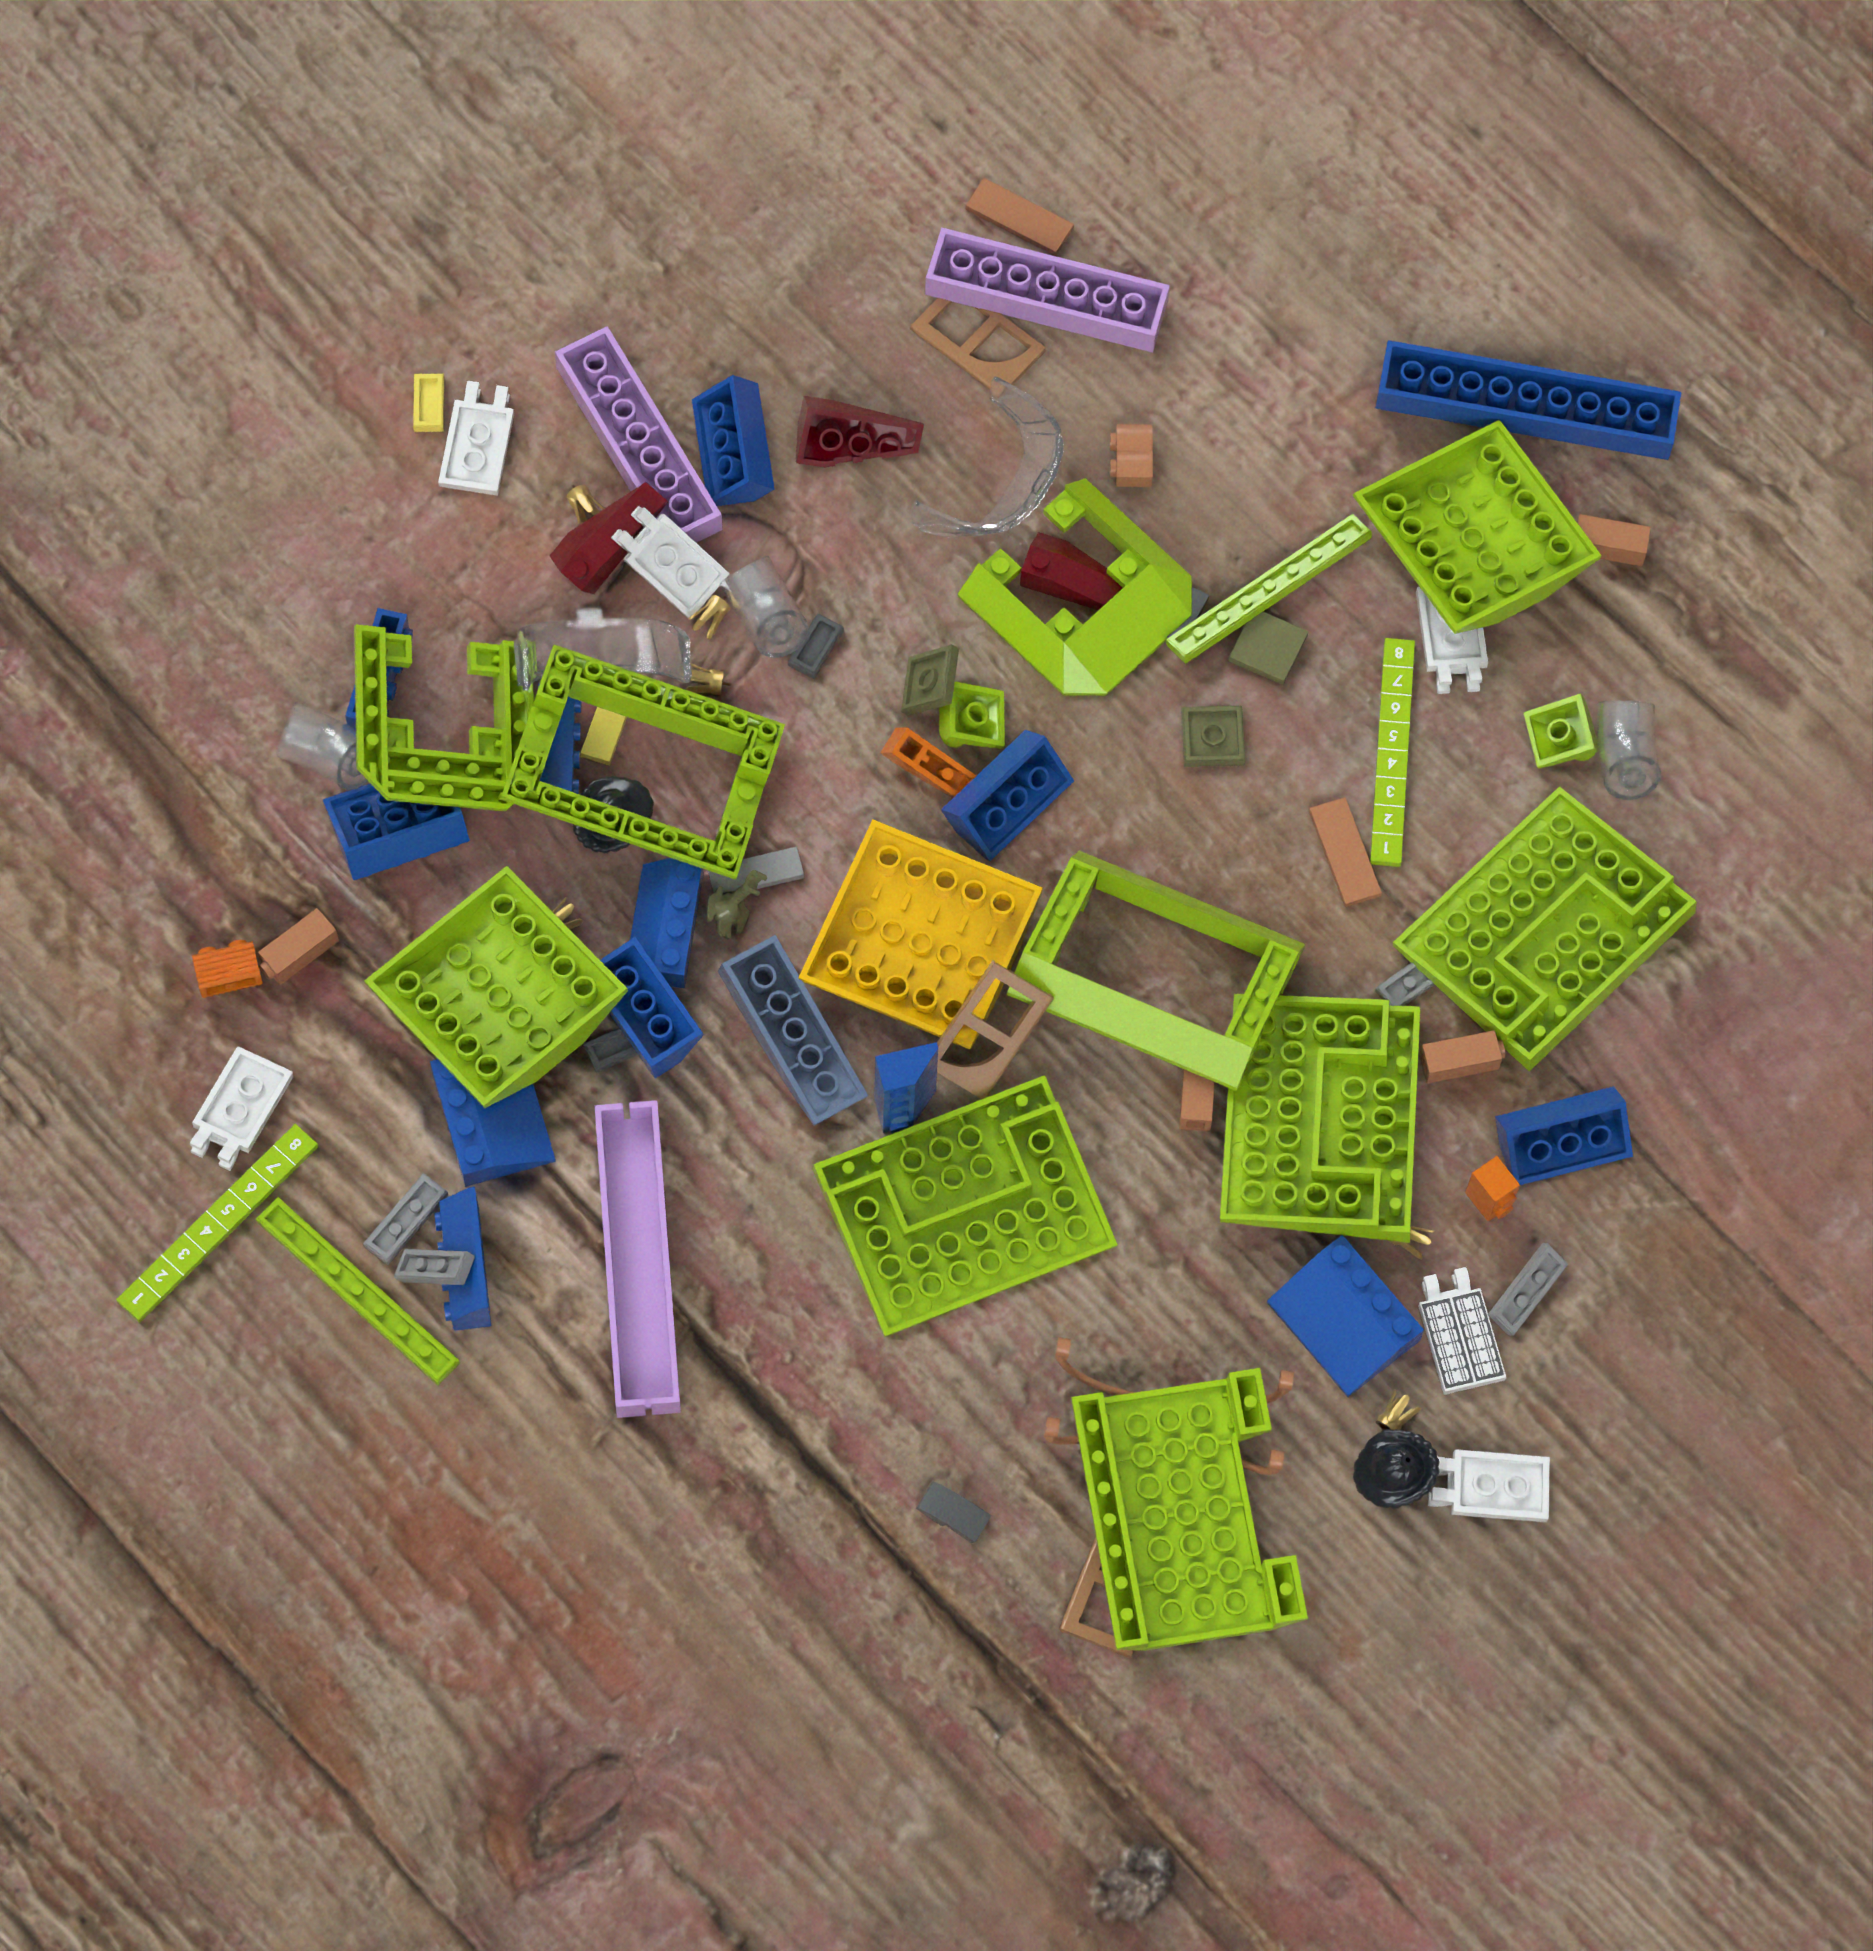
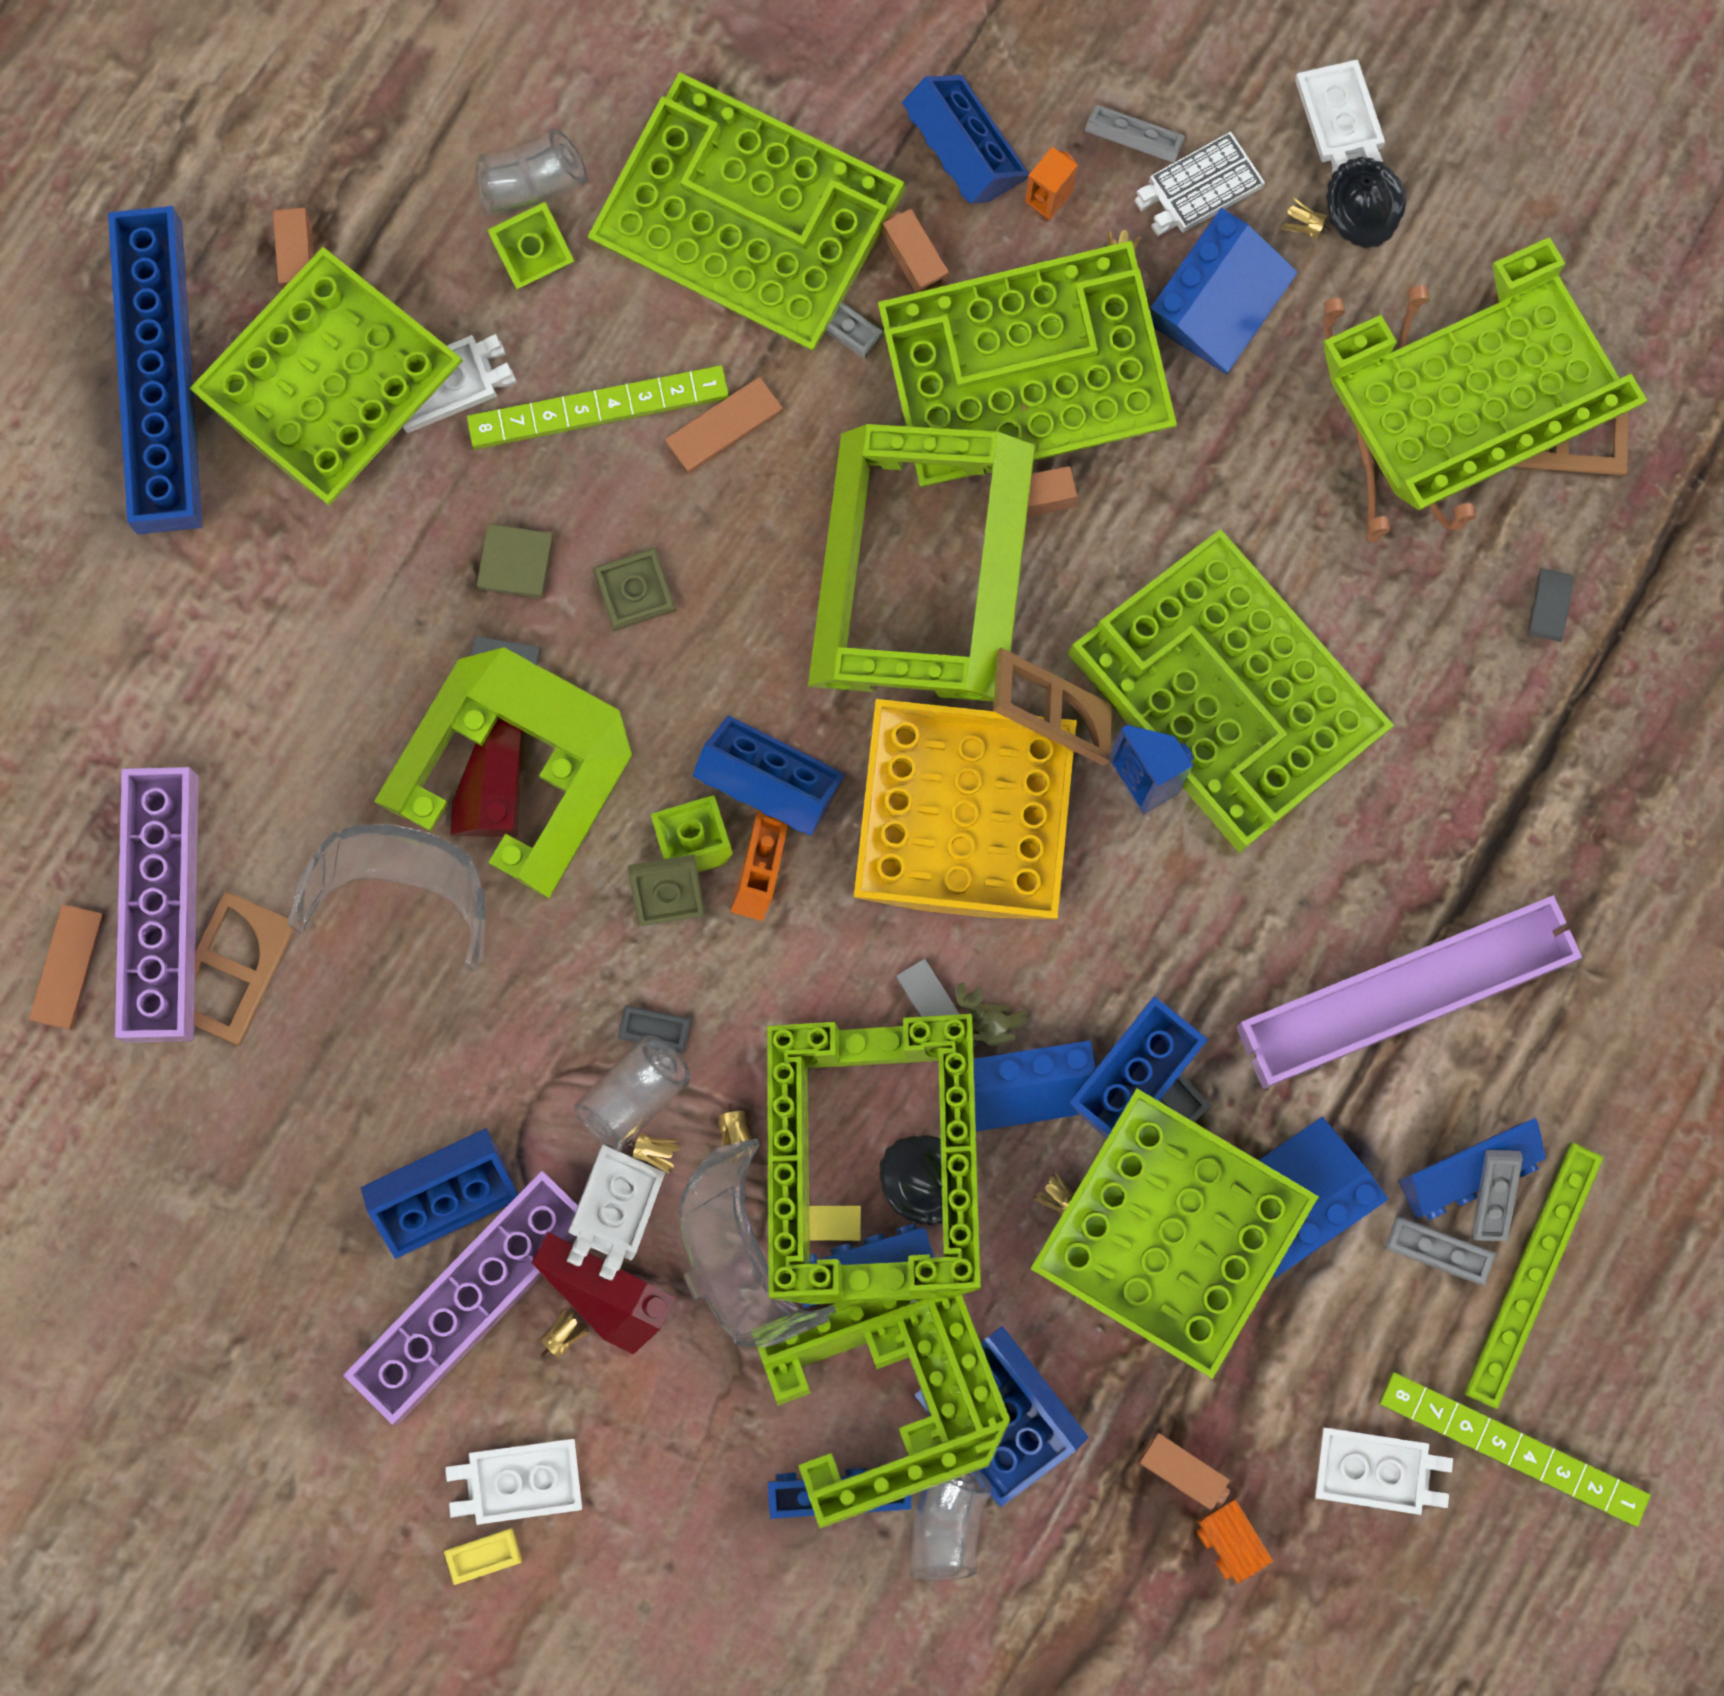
camera: 105 degrees left, 10 degrees up
sand blue slope [718,935,868,1126] -> none
dark red wedge [796,396,924,468] -> none
nougat brick [1110,424,1153,487] -> none
lime tile [1166,514,1372,664] -> none

